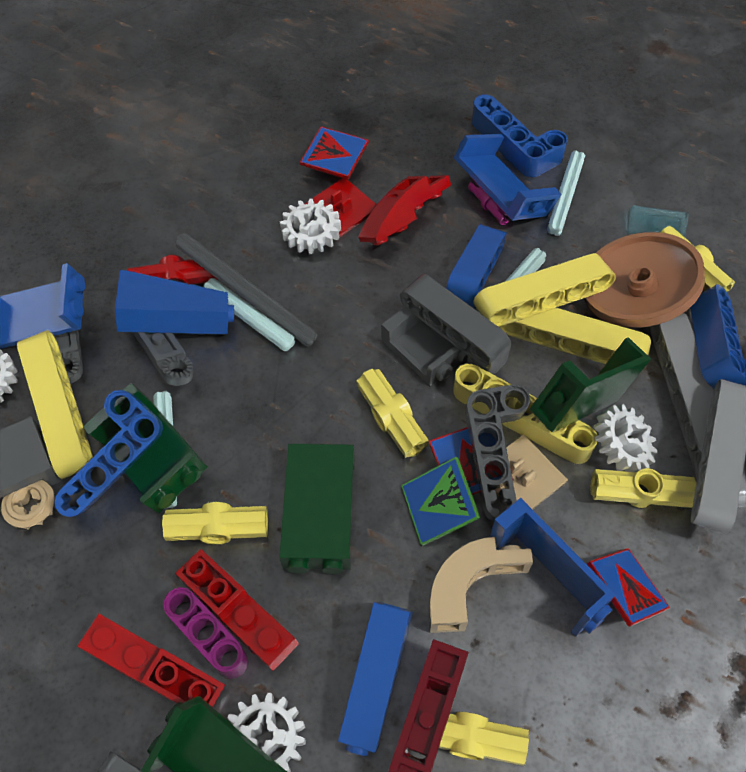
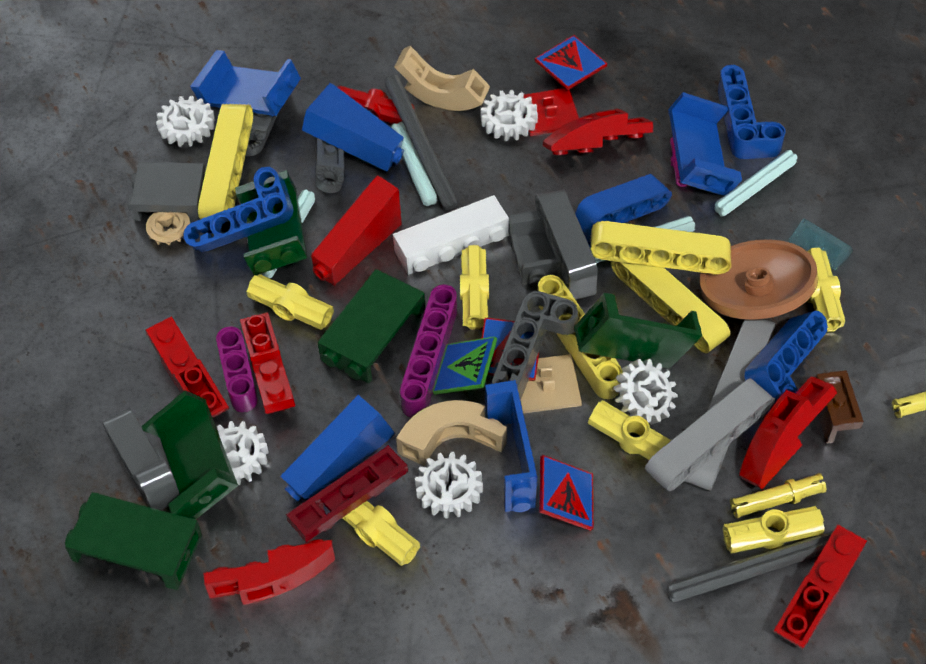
camera: 30 degrees right, 5 degrees down
none -> red slope [311,176,402,286]
none -> white brick [393,195,509,275]
none -> tan arch [395,46,490,111]
none -> magenta beam [400,284,457,418]
none -> white gear [415,452,483,519]

